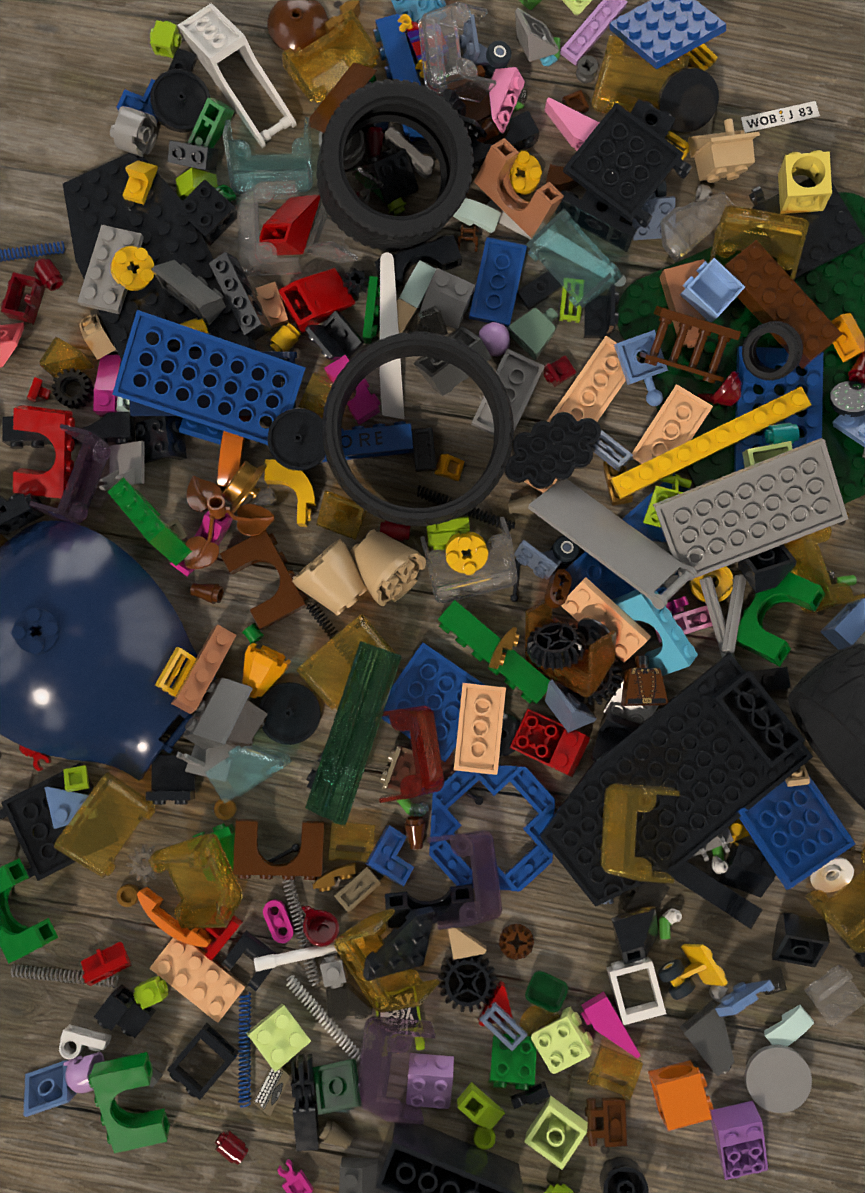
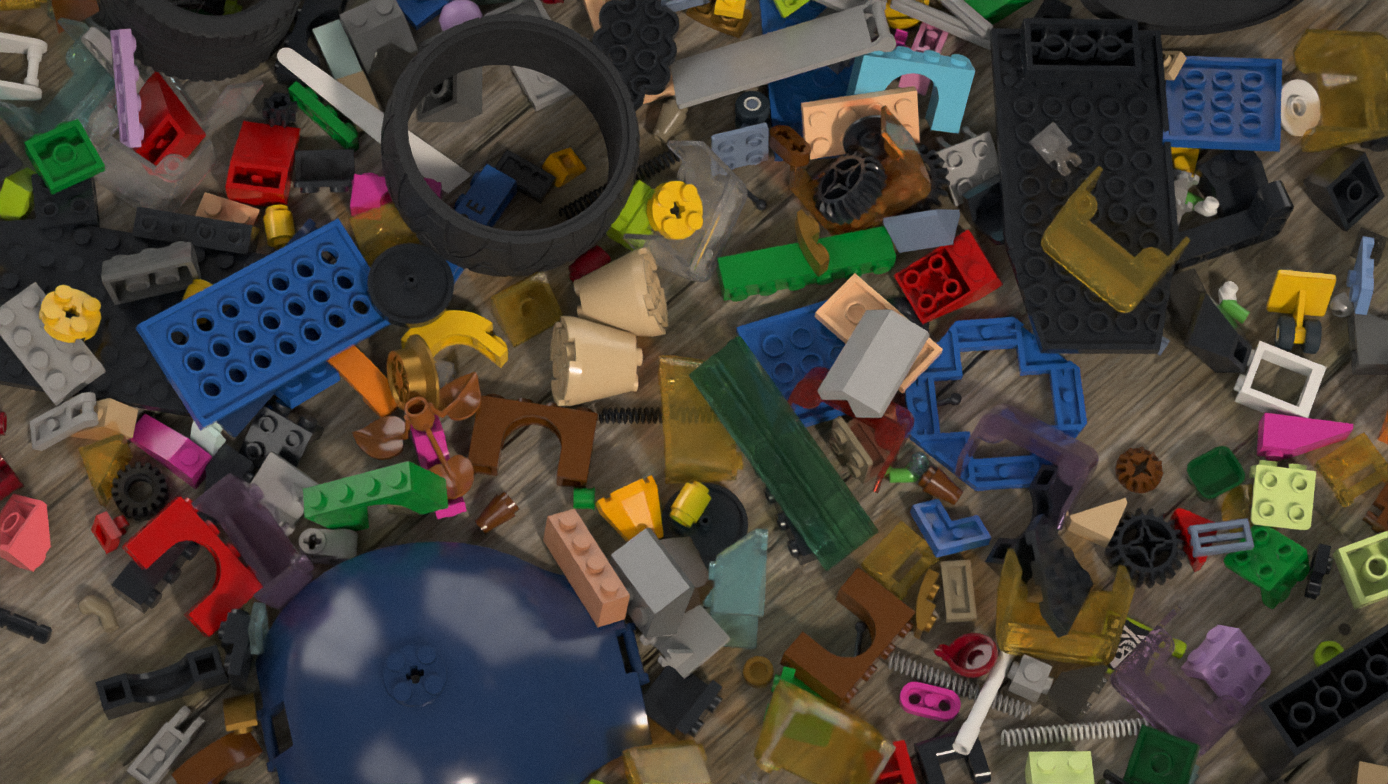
camera: 60 degrees left, 15 degrees down
yellow tile [155,647,197,696] -> none
lime slope [457,1082,505,1130] -> none
reddish brown torso [621,656,668,706] -> none
none -> green plate [24,119,105,195]
none -> light grey plate [30,392,99,451]
none -> light grey beam [81,27,145,94]
none -> lavender plate [110,29,144,148]
none -> clear light blue tile [248,602,269,655]
none -> light grey piece [299,528,358,566]
none -> yellow brick [669,481,711,528]
none -> light grey slope [817,309,930,418]
none -> clear plate [1029,122,1082,176]

